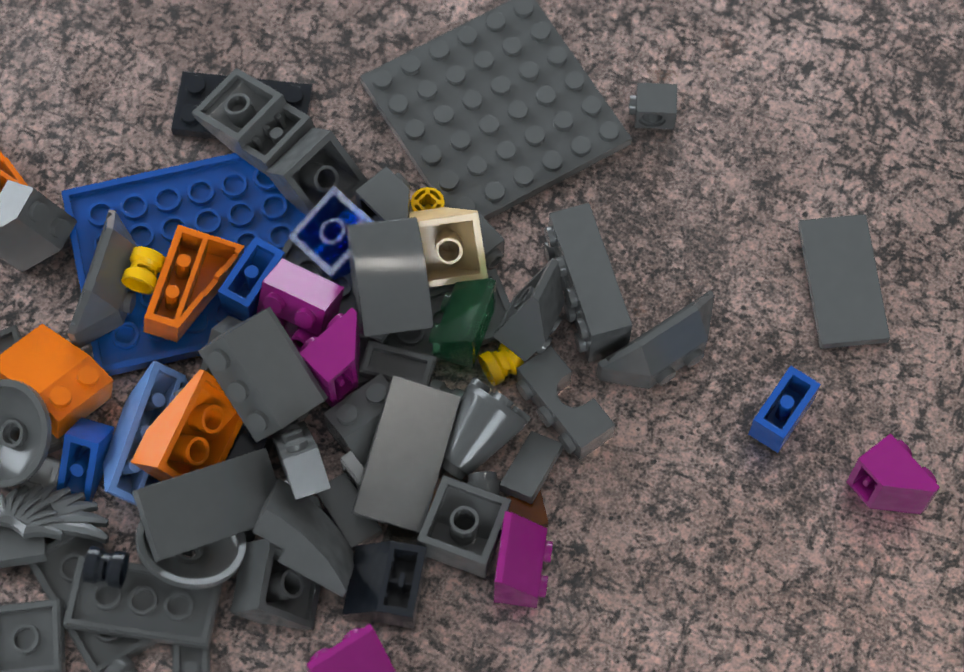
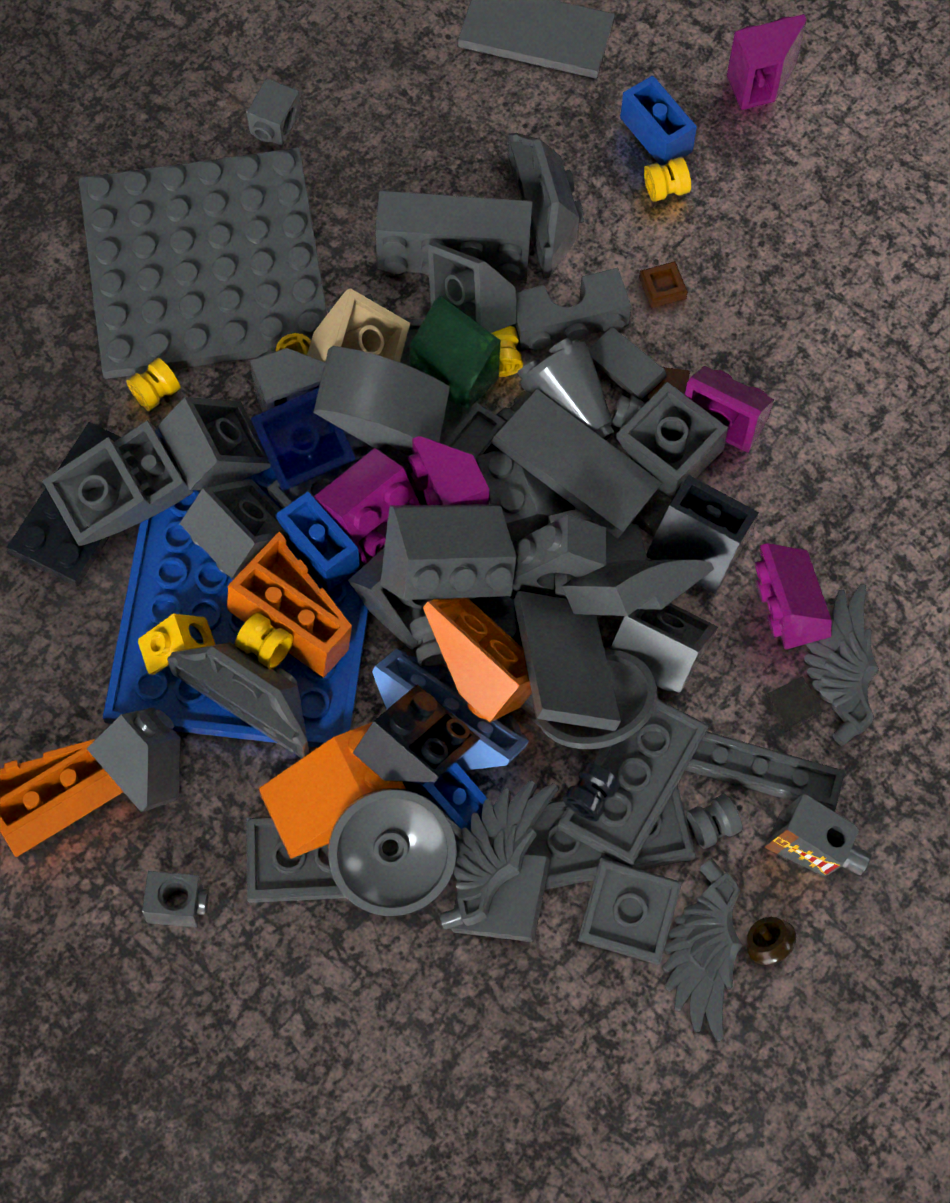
camera: 70 degrees left, 0 degrees up
none -> yellow wheel [126,358,181,411]
none -> yellow bracket [138,613,216,675]
none -> dark grey slope [179,479,291,579]
none -> black slope [353,684,480,782]
none -> reddish brown tile [639,261,688,309]
none -> yellow wheel [644,157,691,202]

